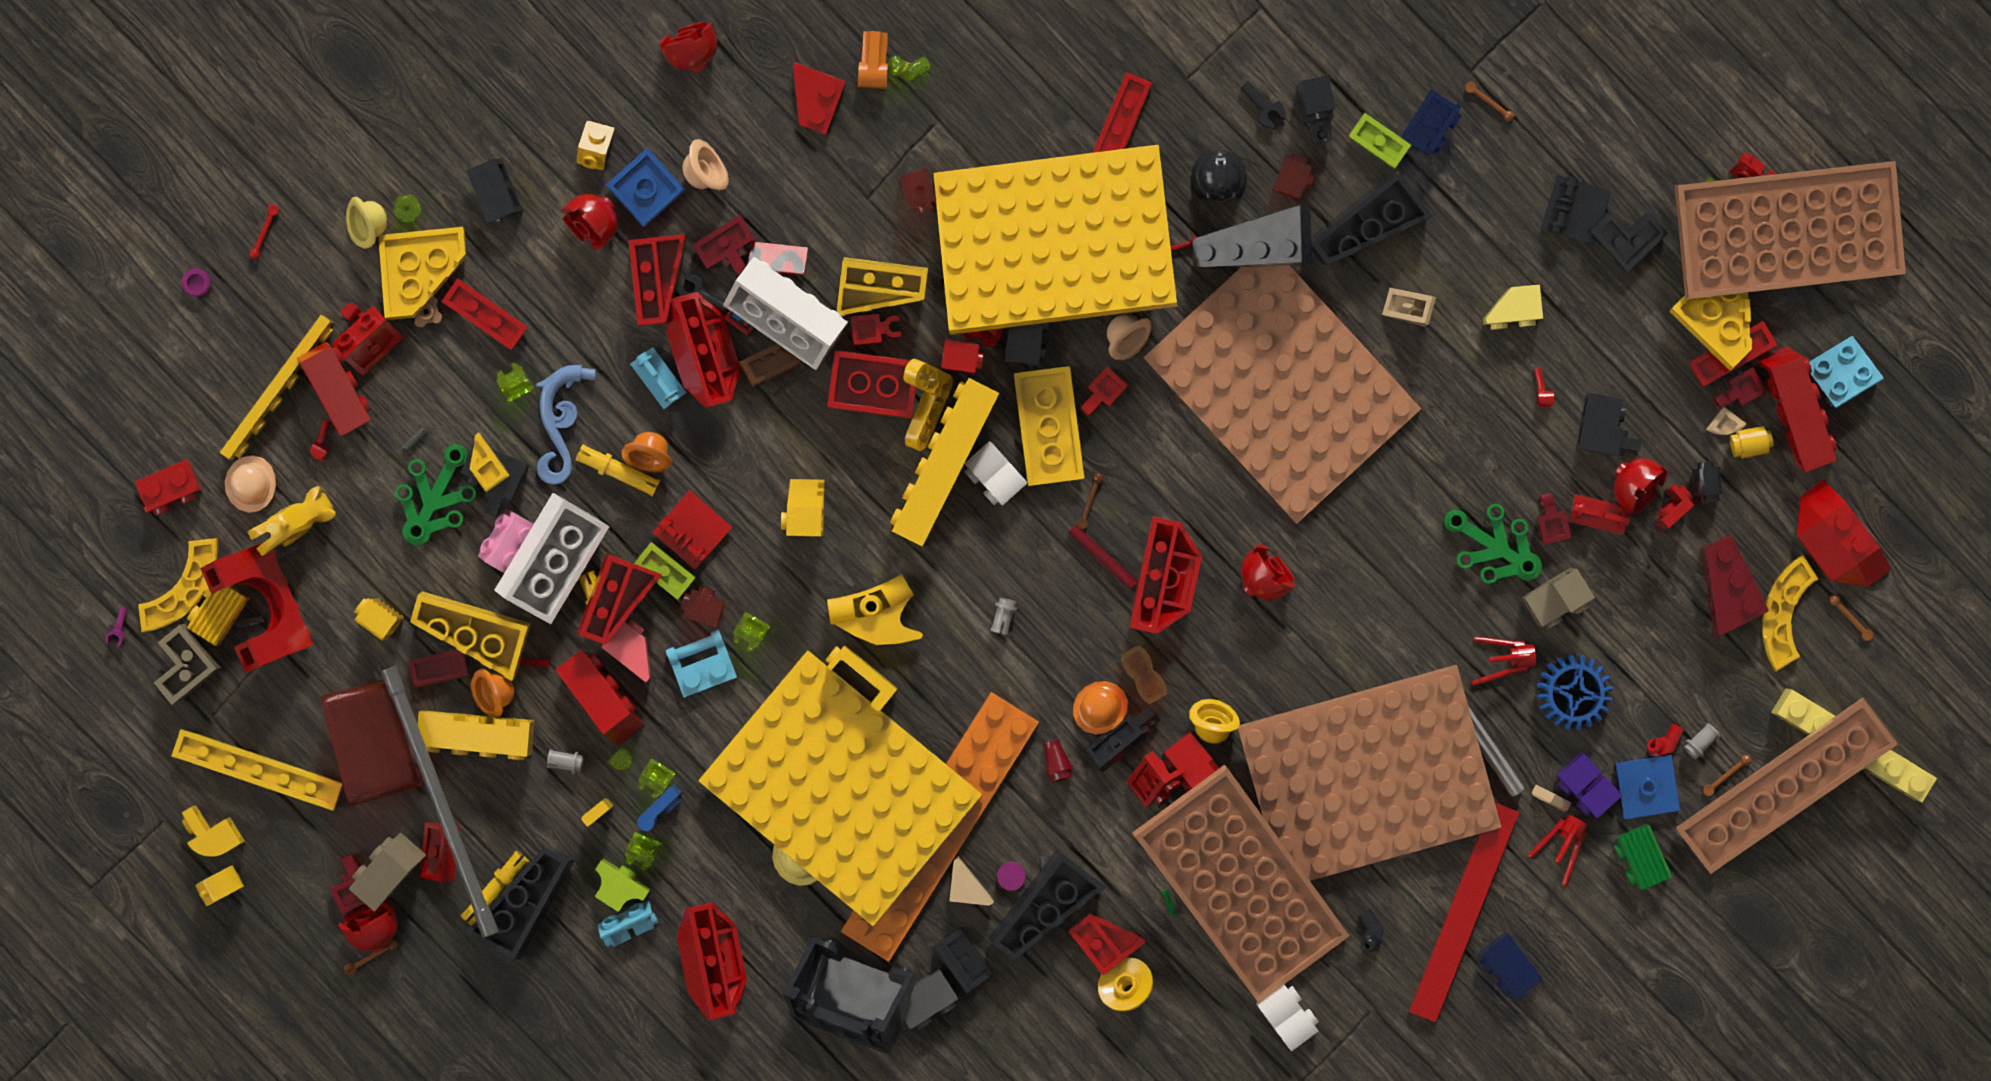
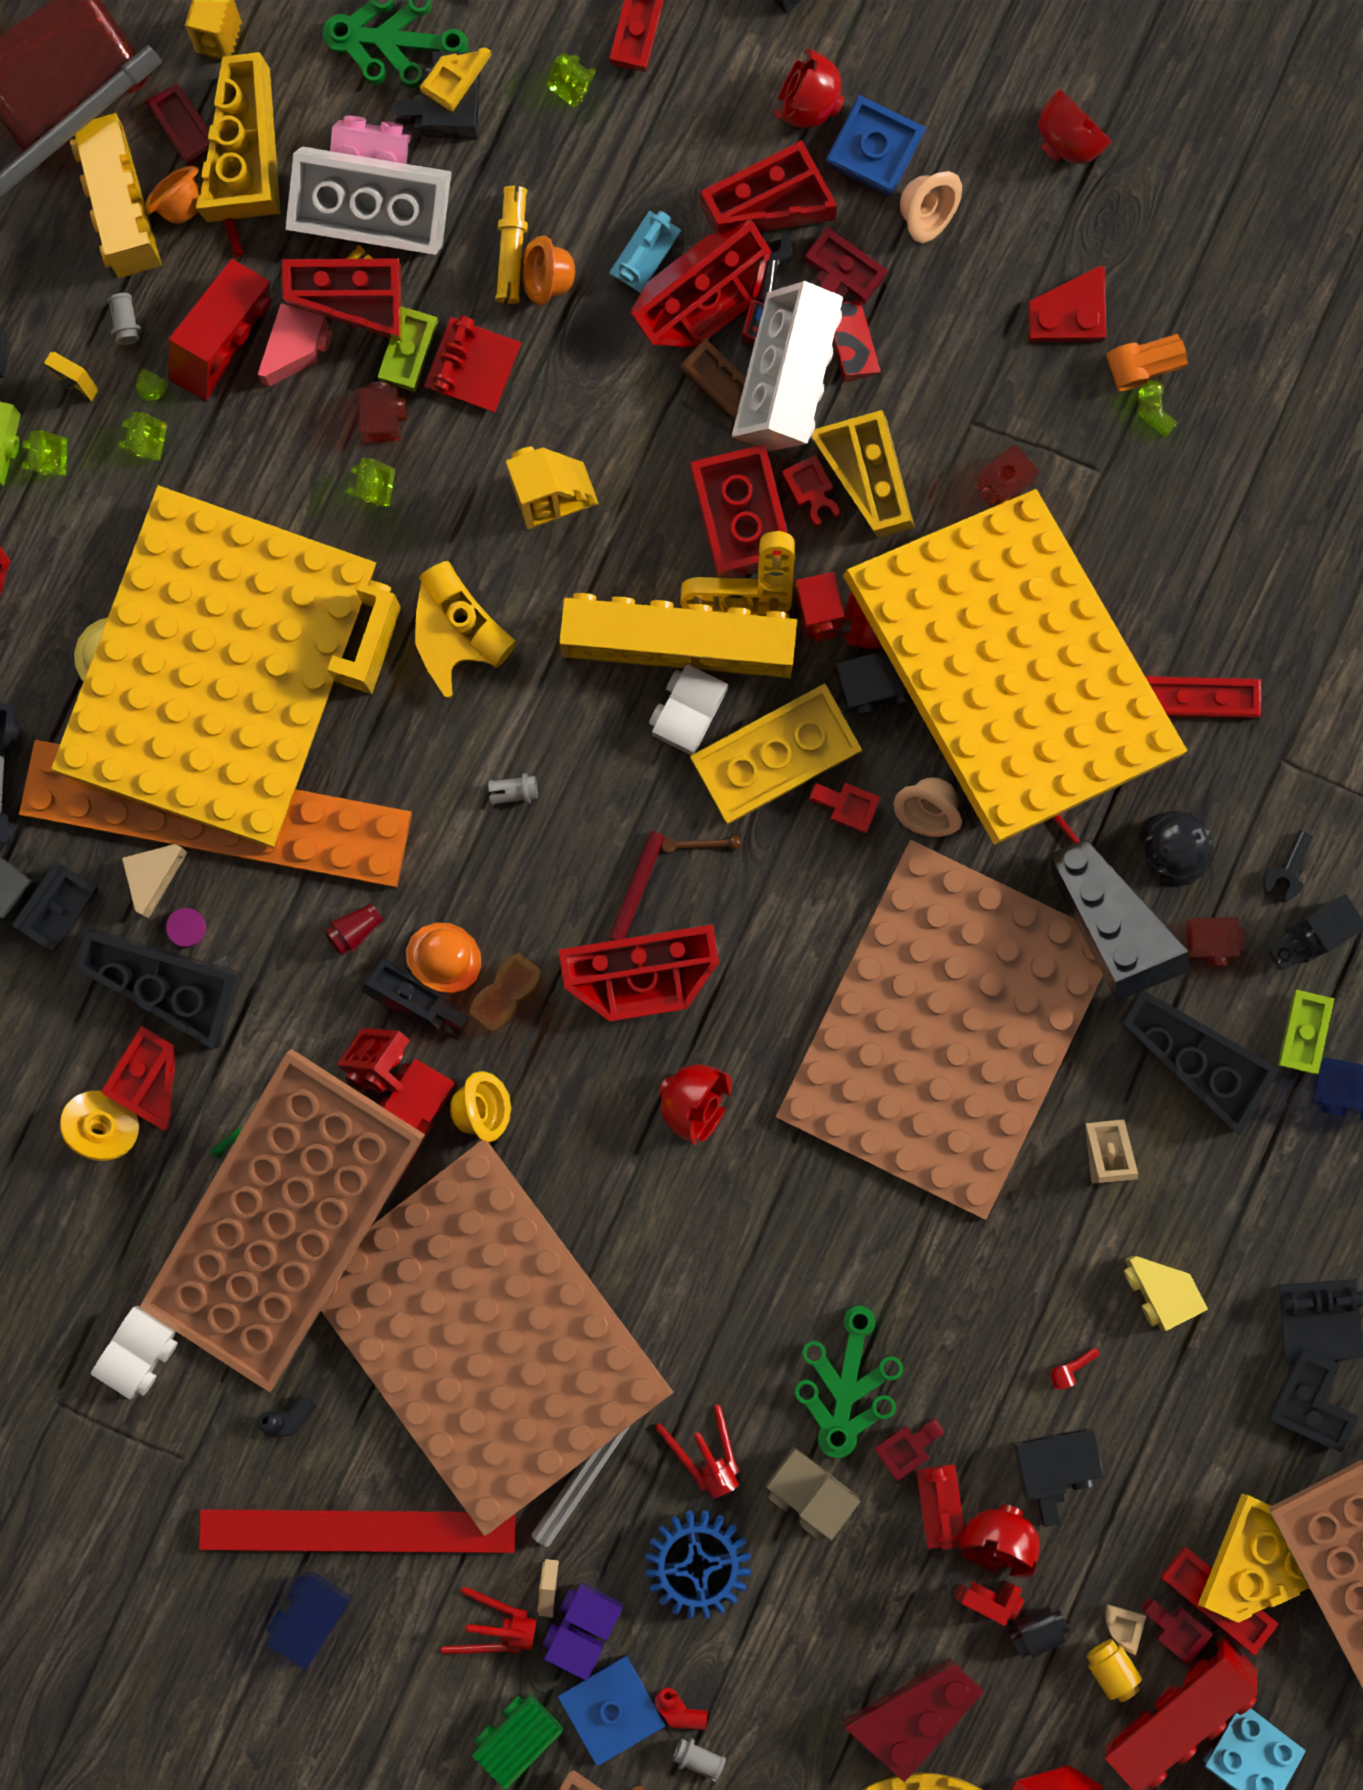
camera: 75 degrees right, 5 degrees down
medium blue plant [536,365,596,485] -> none
yellow bracket [576,121,614,170] -> none
blue plate [637,784,682,831] -> none
medium azure plate [666,630,737,697] -> none

